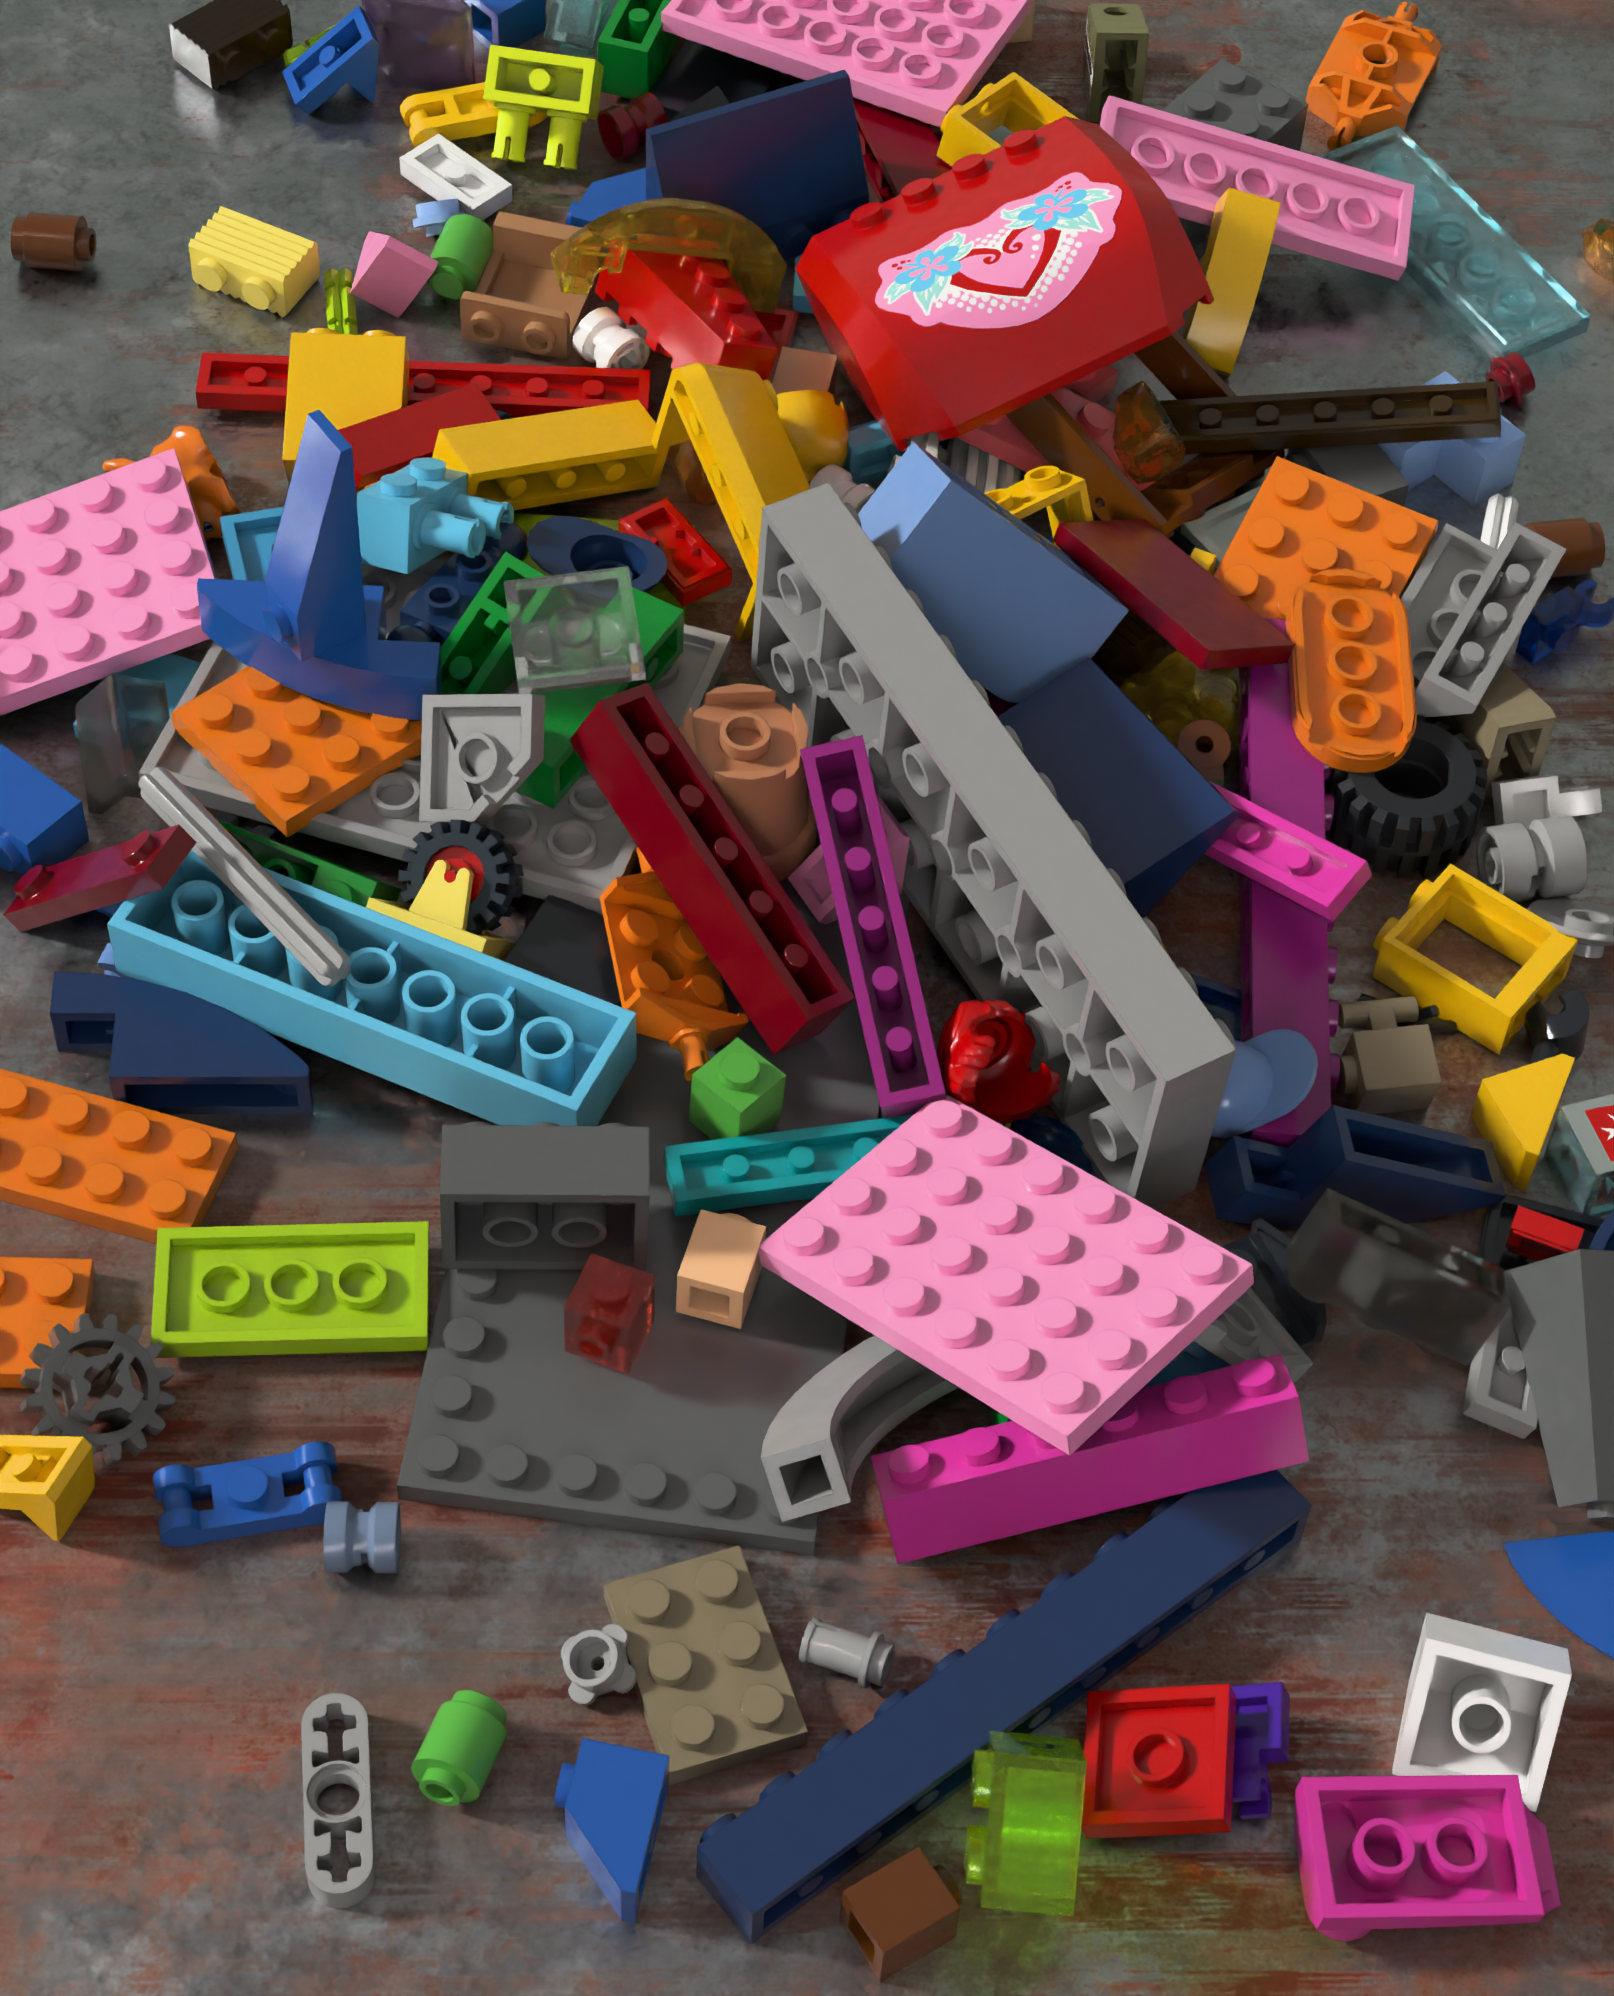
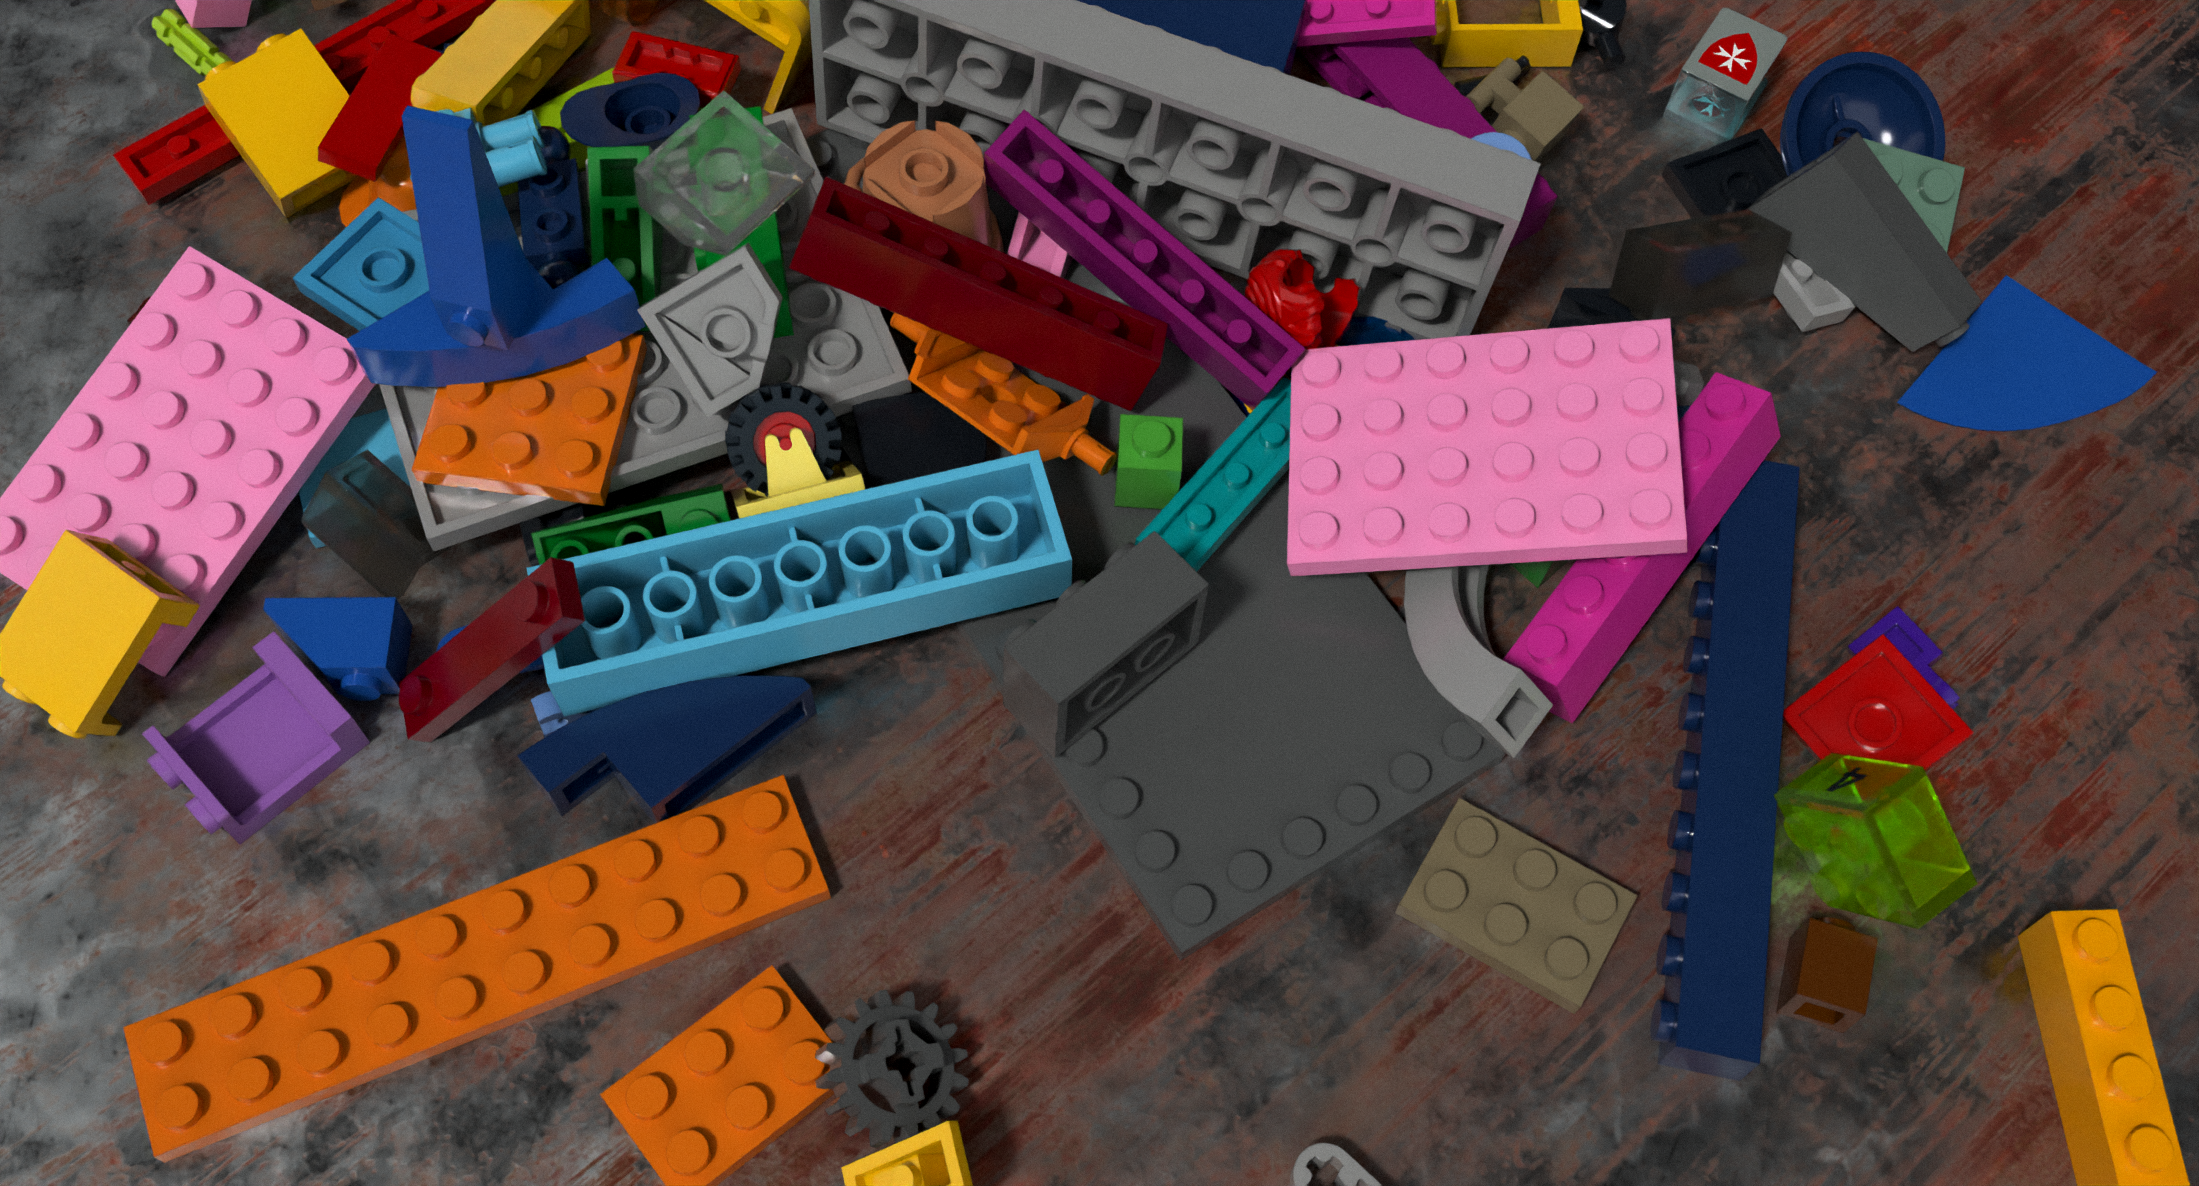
camera: 40 degrees left, 10 degrees up
orange animal [102,425,242,542] -> none
light grey axle [138,767,351,987] -> none
lime plate [150,1221,430,1358] -> none
blue plate [153,1441,343,1547] -> none
light yellow brick [188,206,321,317] -> none
sand blue wheel [323,1501,401,1573] -> none
bright green brick [411,1690,507,1806] -> none
blue slope [554,1738,669,1924] -> none
light grey plate [561,1624,637,1706] -> none
clear red brick [564,1253,655,1373] -> none
light nougat brick [676,1209,766,1329] -> none
light grey pin [799,1617,895,1689] -> none
dark blue slope [1205,1105,1506,1229] -> none
dark pink slope [1294,1775,1561,1942] -> none
white slope [1392,1613,1572,1812] -> none
yellow slope [1470,1054,1575,1192] -> none
red tile [1505,1205,1585,1262] -> none

